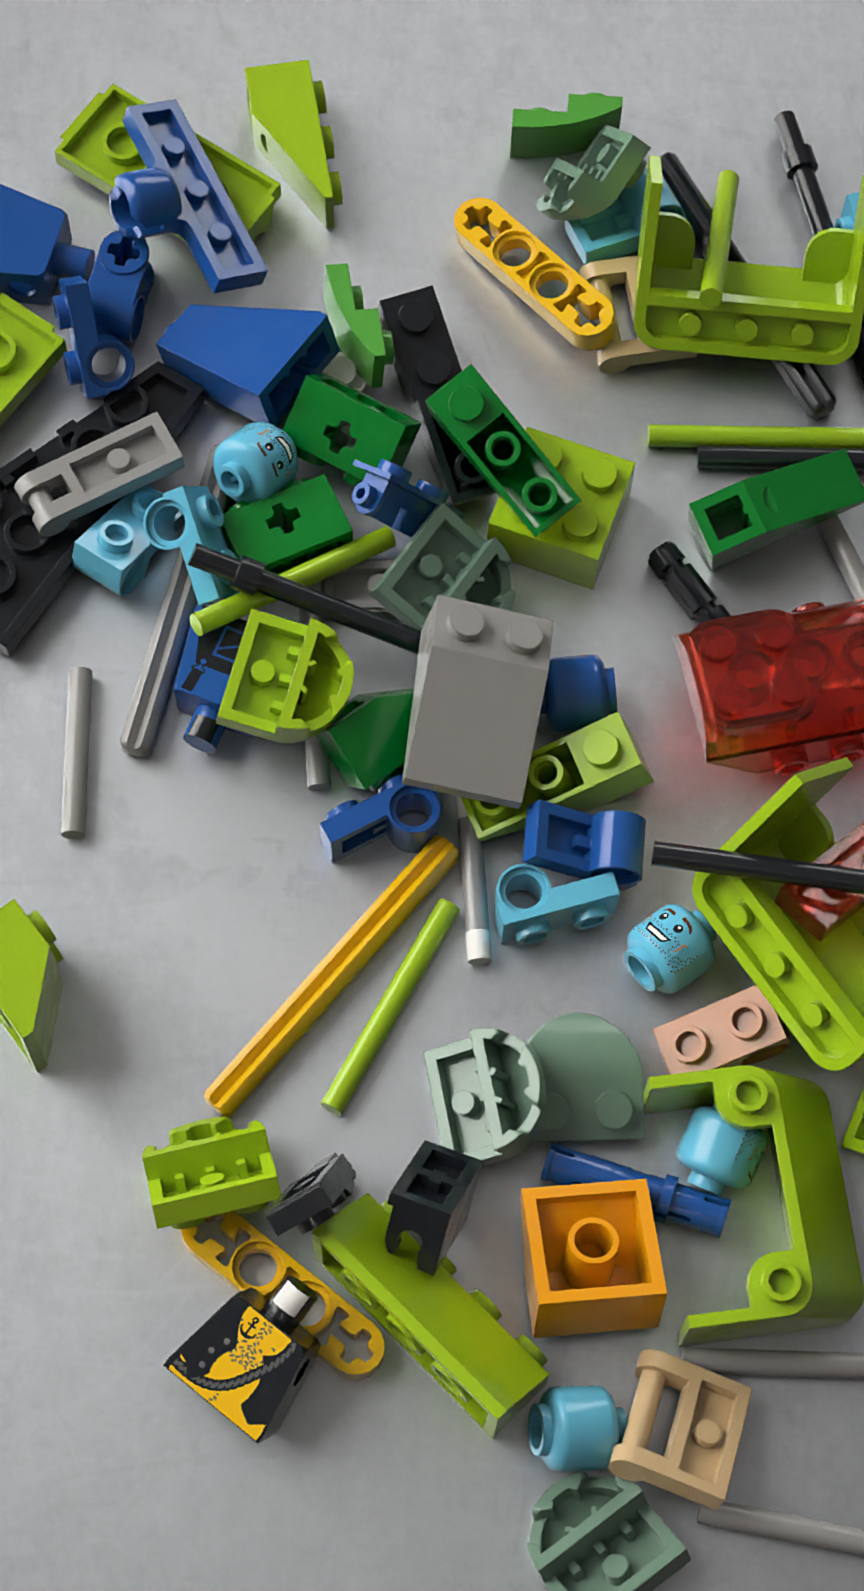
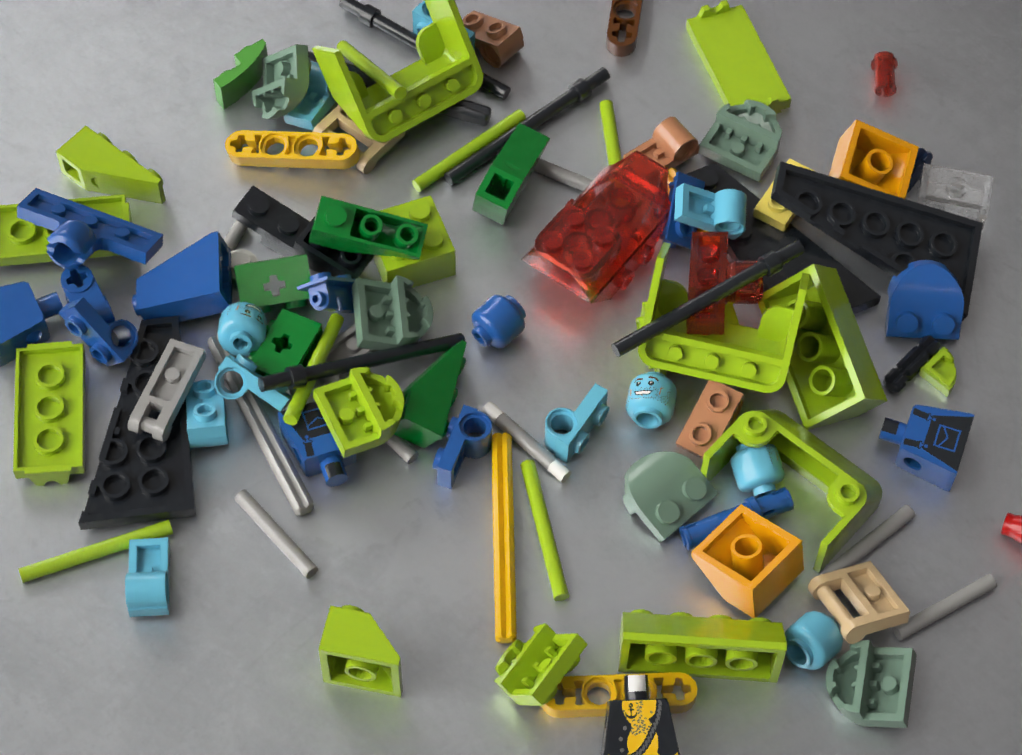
camera: 40 degrees left, 10 degrees down
black hinge [265,1152,356,1236] -> none
bright green slope [323,263,394,388] -> none
black hinge [385,1140,483,1275] -> none
light grey slope [402,595,554,809] -> none
slope [423,1028,547,1166] -> none
lime slope [461,712,654,842] -> none
blue plate [523,800,646,891] -> none
black axle [648,541,734,643] -> none

